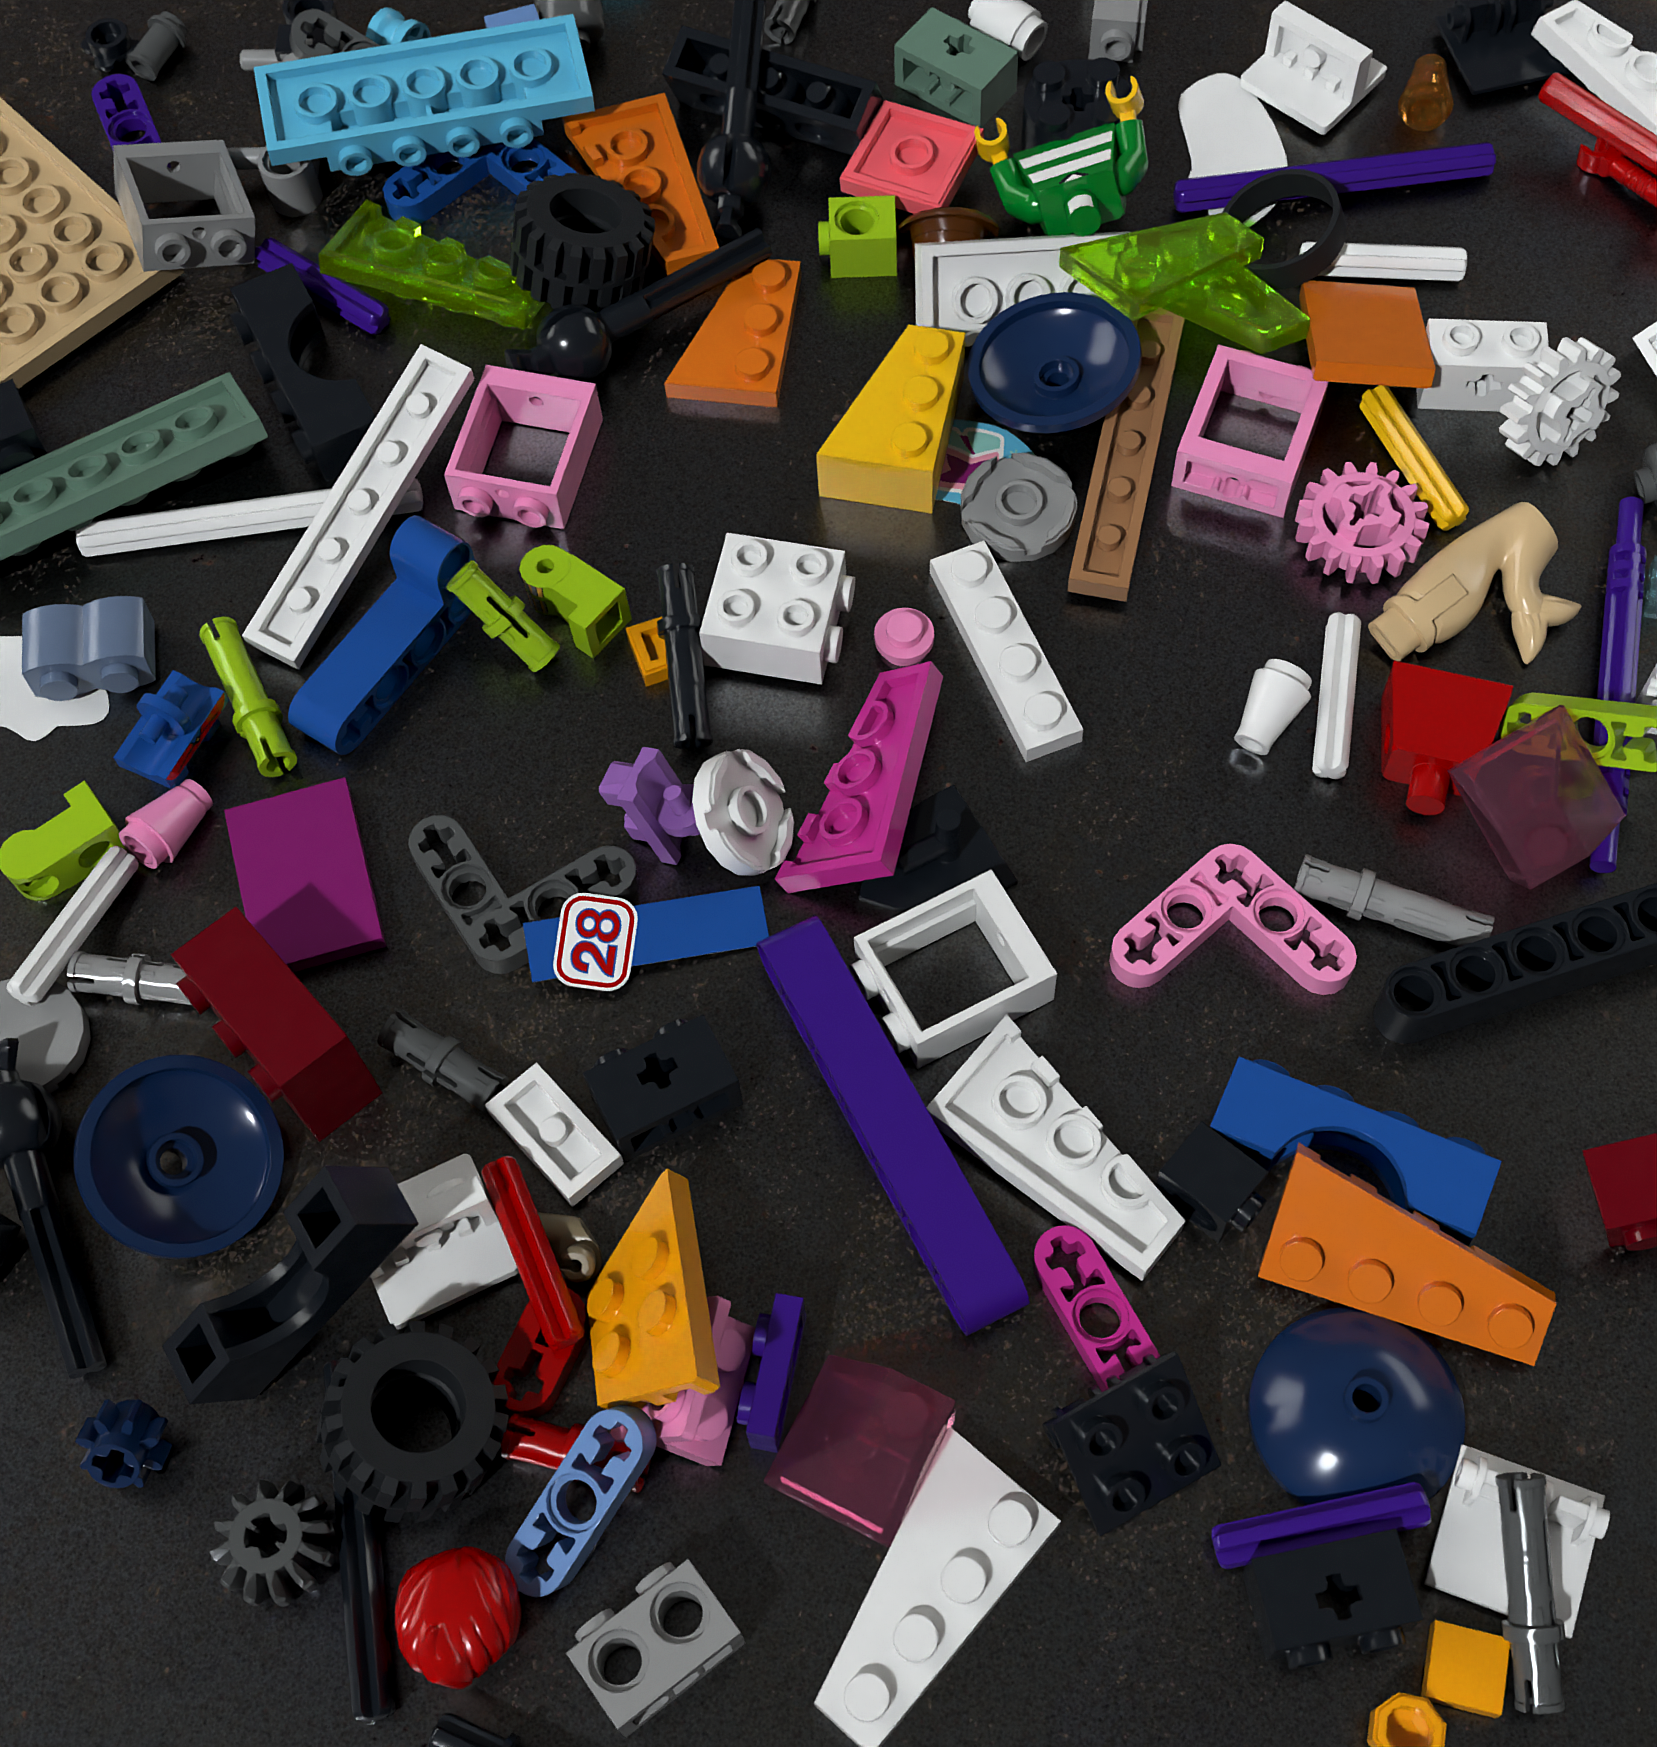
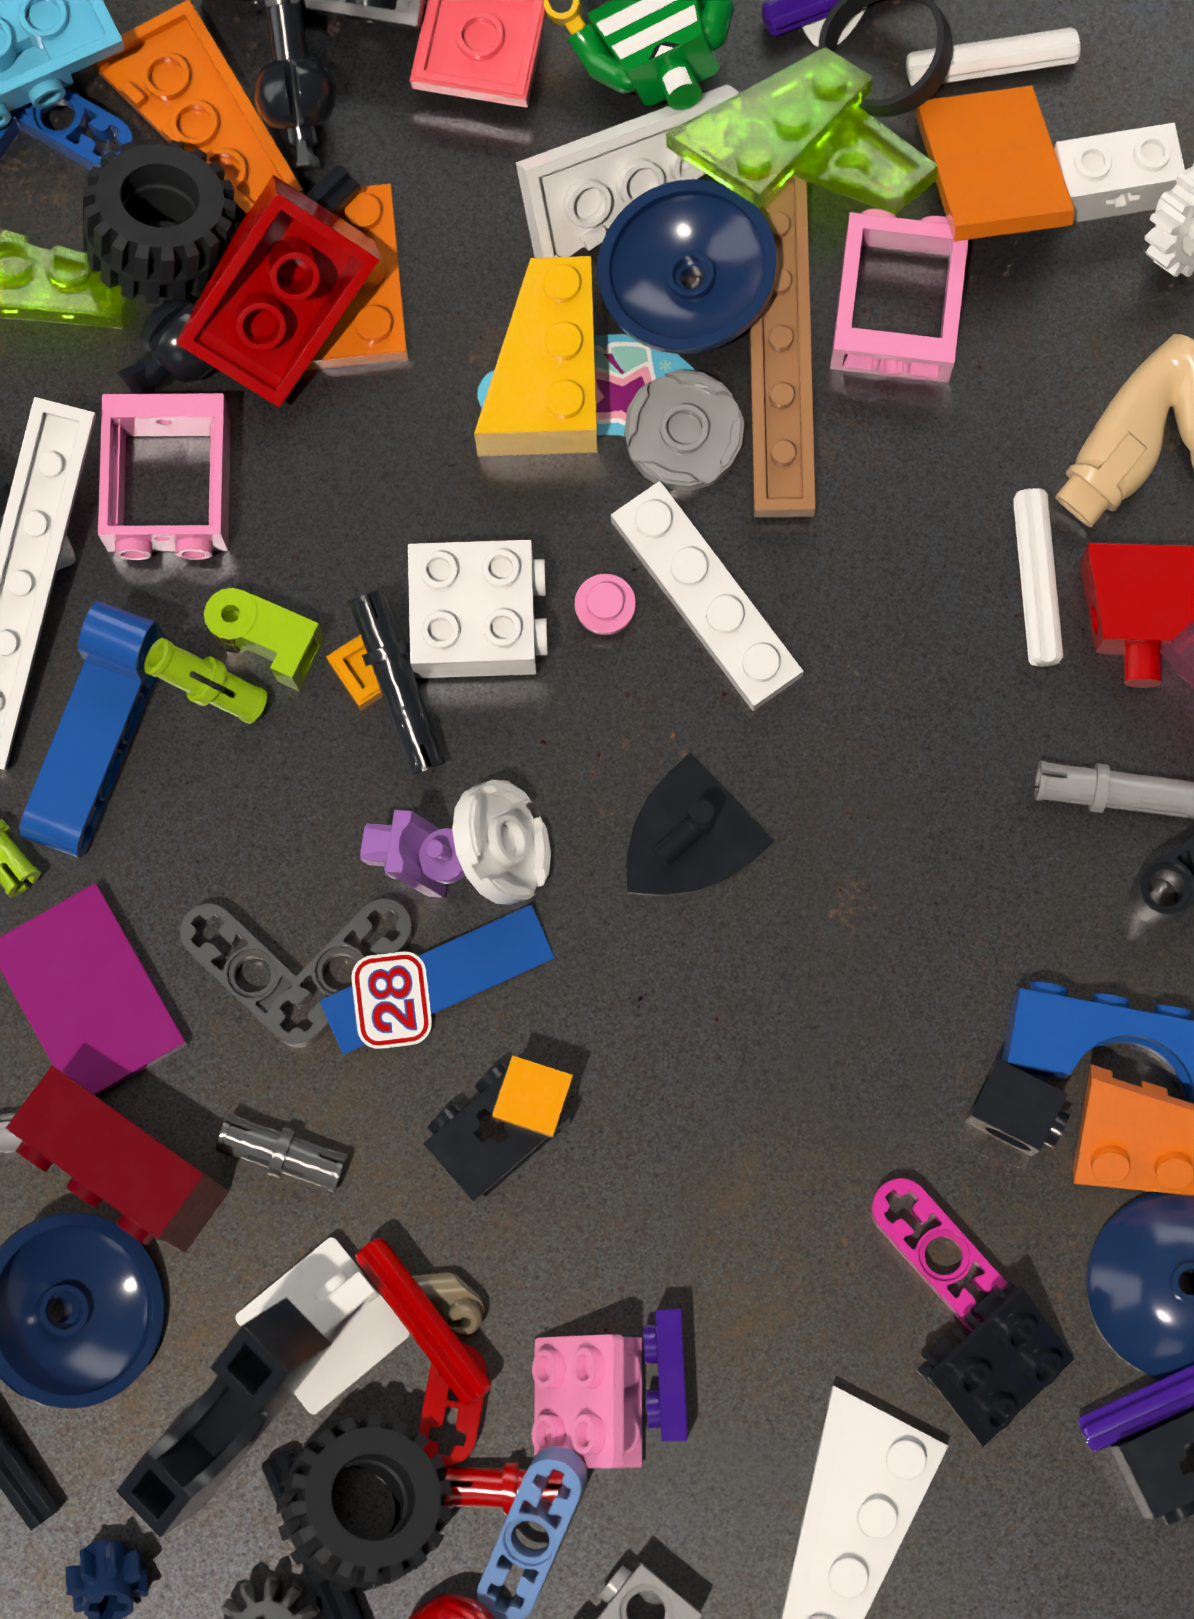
camera: 15 degrees left, 15 degrees up
white plate [485,1062,624,1207] -> none
light orange wing [586,1168,720,1409] -> none
dark purple beam [756,915,1030,1336] -> none
clear pink slope [764,1355,956,1548] -> none
dark pink wing [775,661,943,893] -> none
lime brick [818,195,897,278] -> none
white window [849,869,1057,1069] -> none
reddish brown hat [899,207,999,262] -> none
white wing [926,1014,1185,1281] -> none
bright pink beam [1109,844,1357,995] -> none
white cone [1234,659,1312,755] -> none
bright pink gear [1295,462,1429,584] -> none
yellow axle [1359,385,1469,531] -> none
none -> red slope [176,175,380,408]
none -> light orange tile [492,1055,573,1138]

